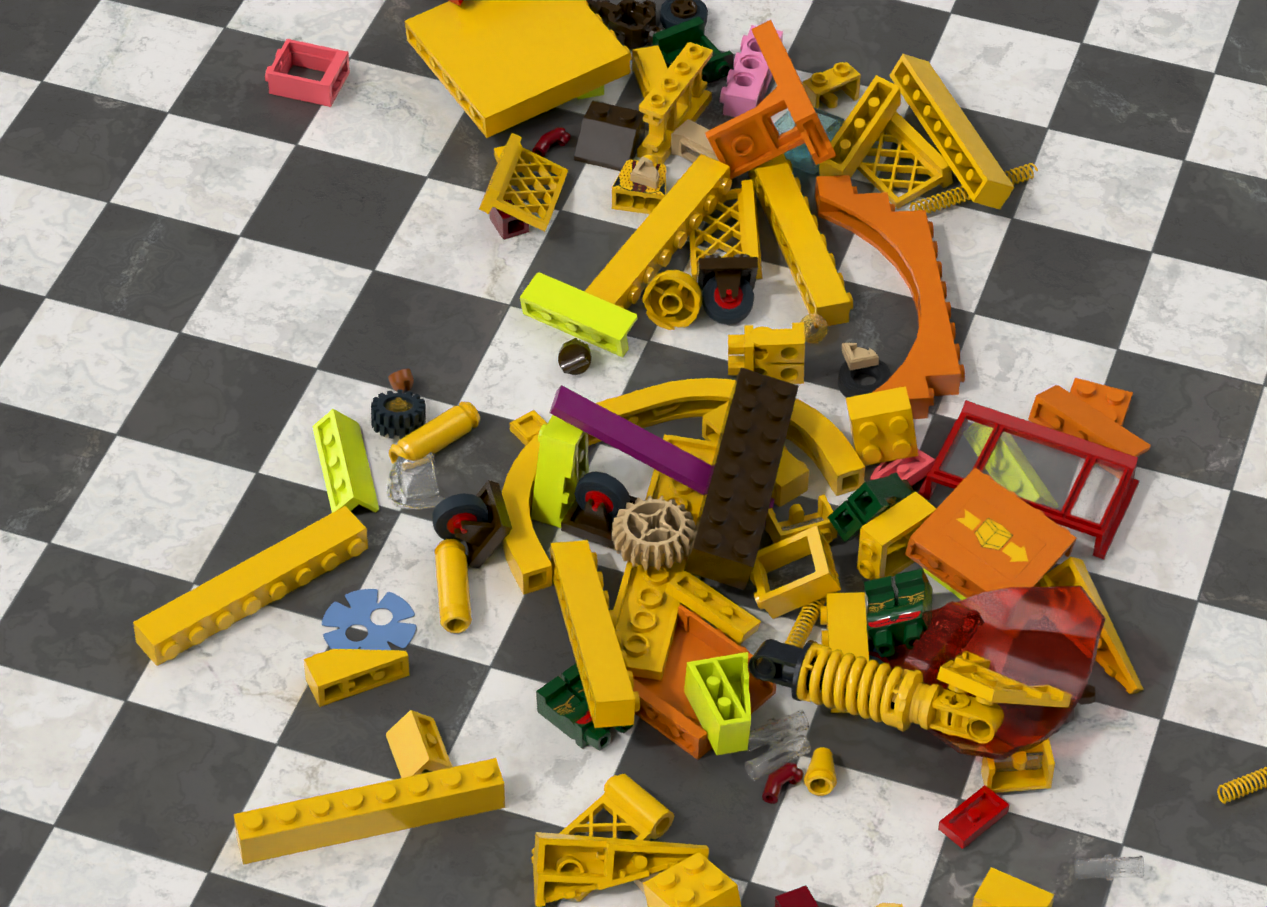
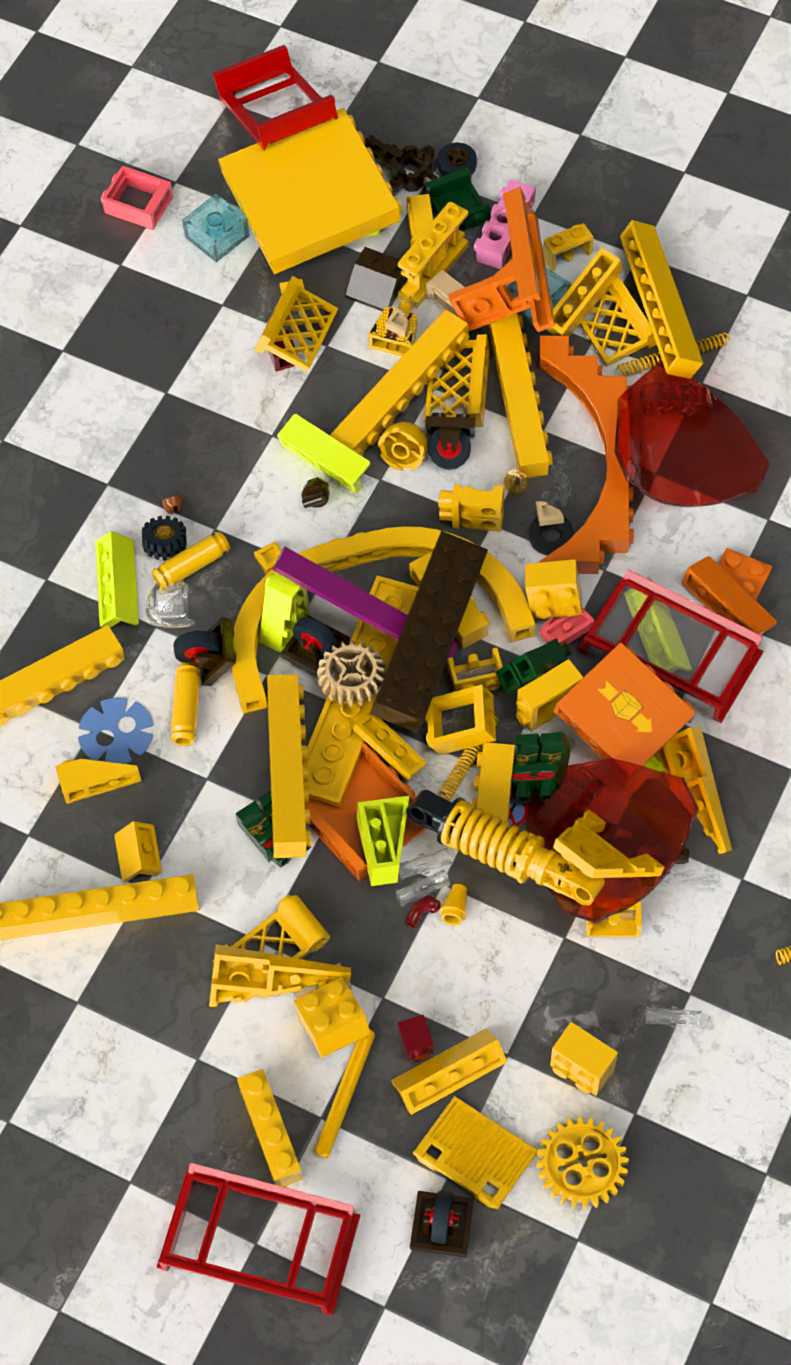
camera: 10 degrees right, 15 degrees up
dark red arm [532,127,571,157] -> none
red plate [938,785,1009,849] -> none
none -> clear light blue brick [182,194,249,263]
none -> clear red windscreen [614,361,770,507]

